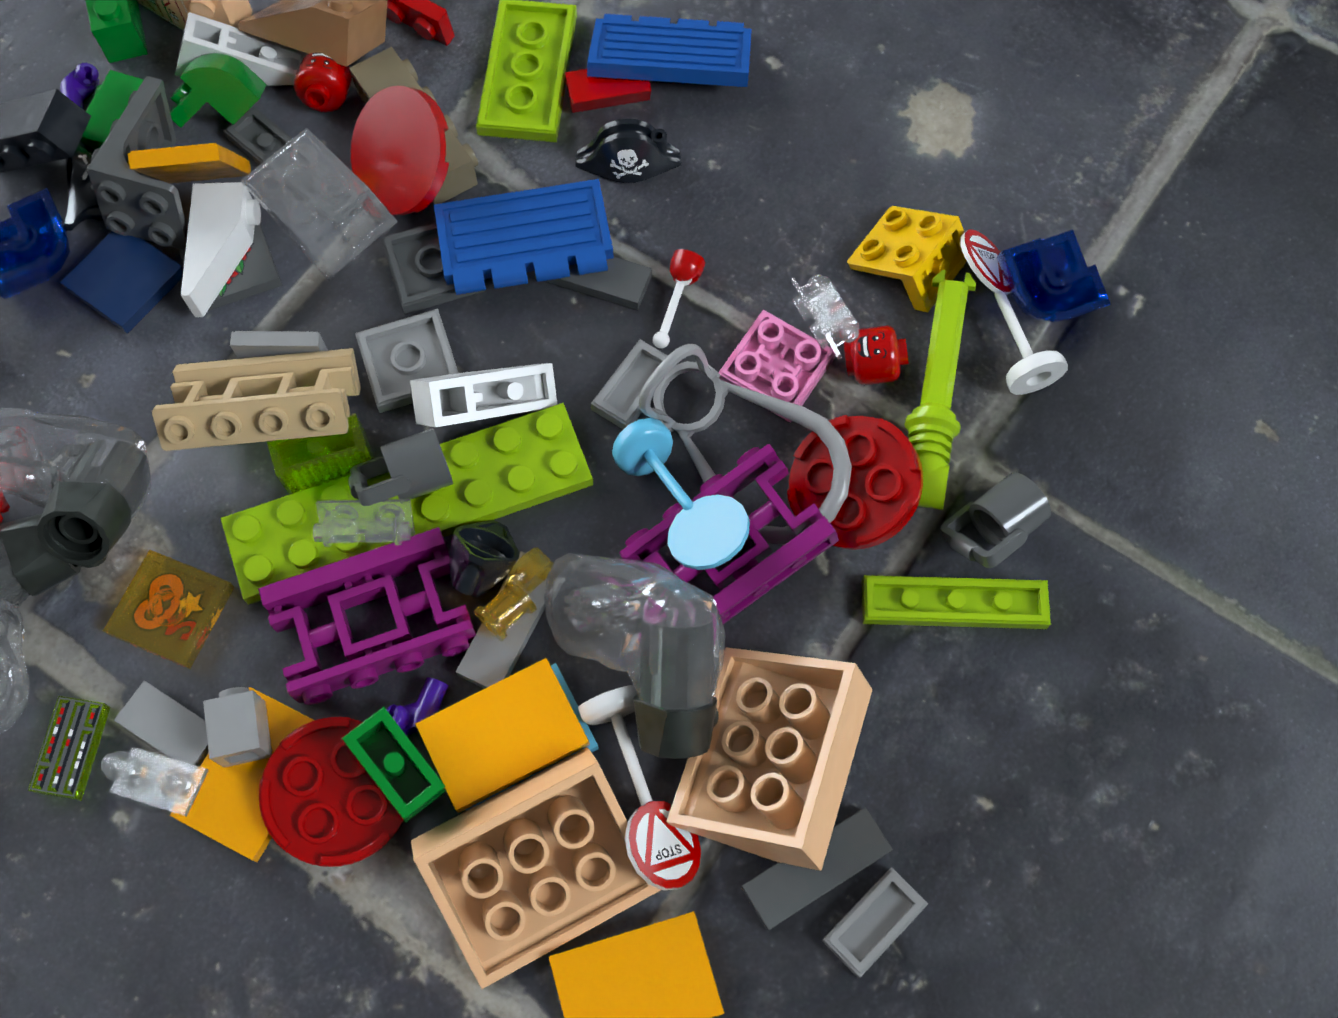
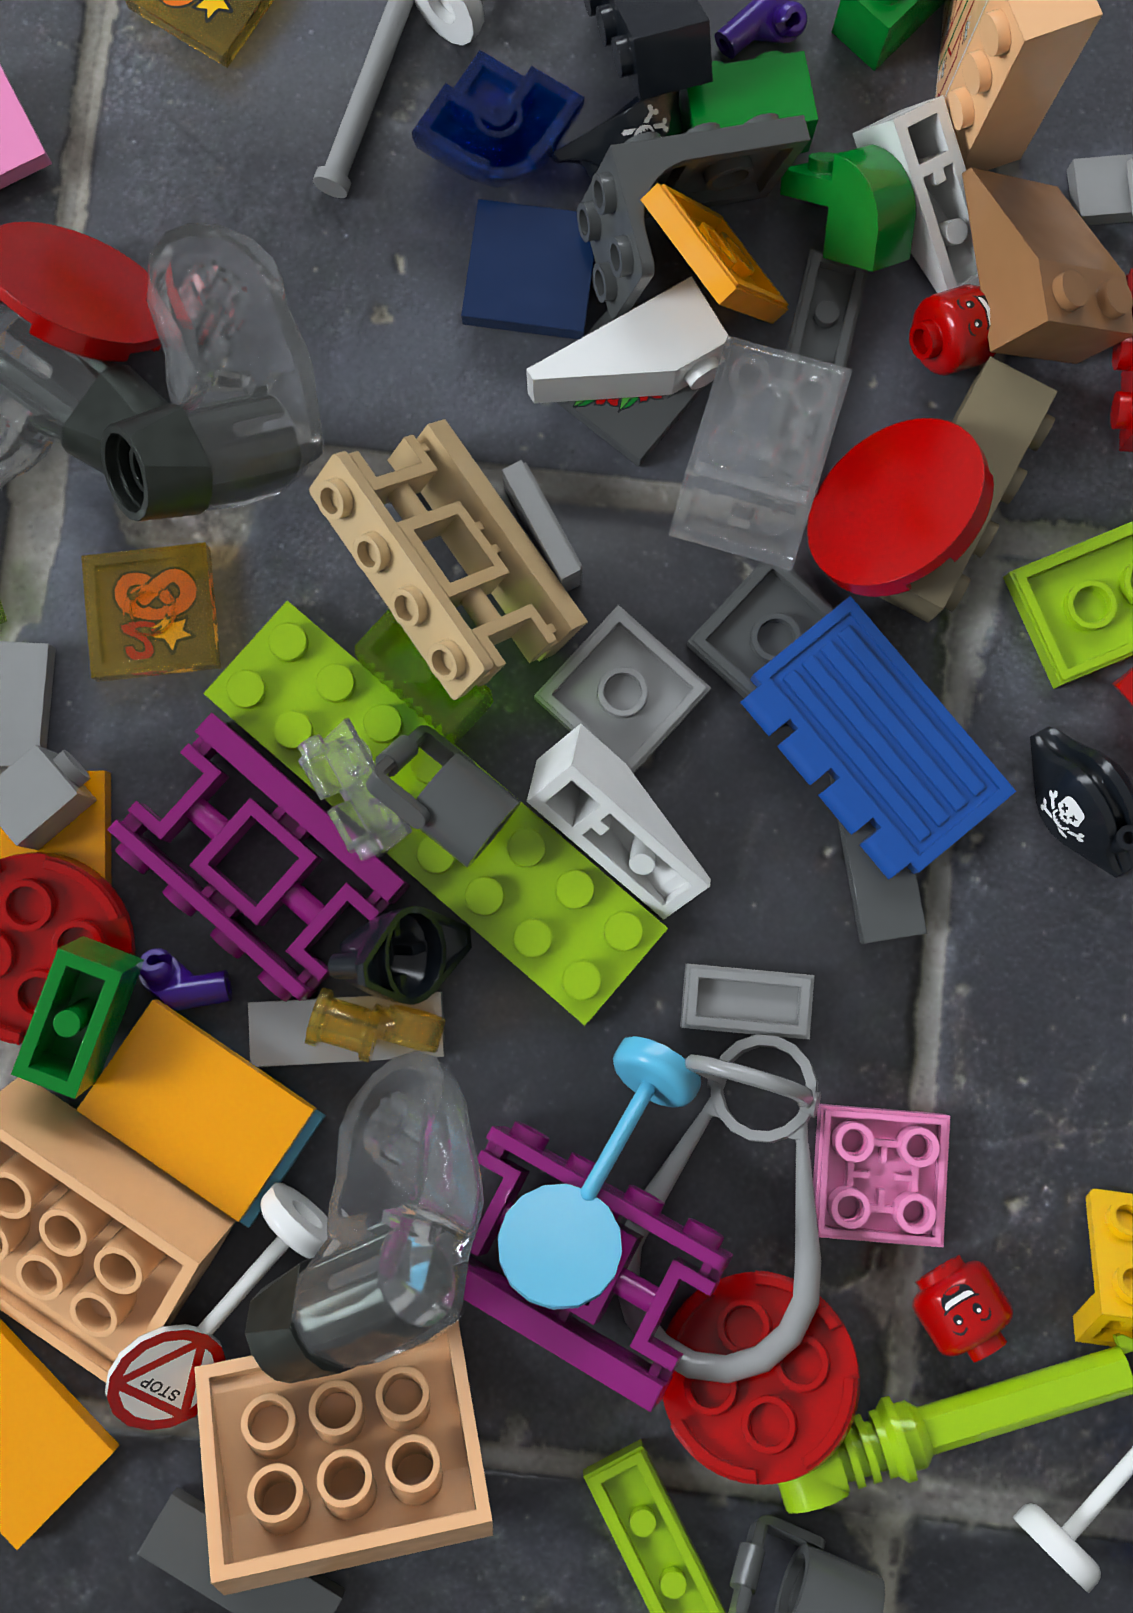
camera: 60 degrees right, 15 degrees up
hinge [653,249,706,349] -> none
clear hinge [790,274,860,360] -> none

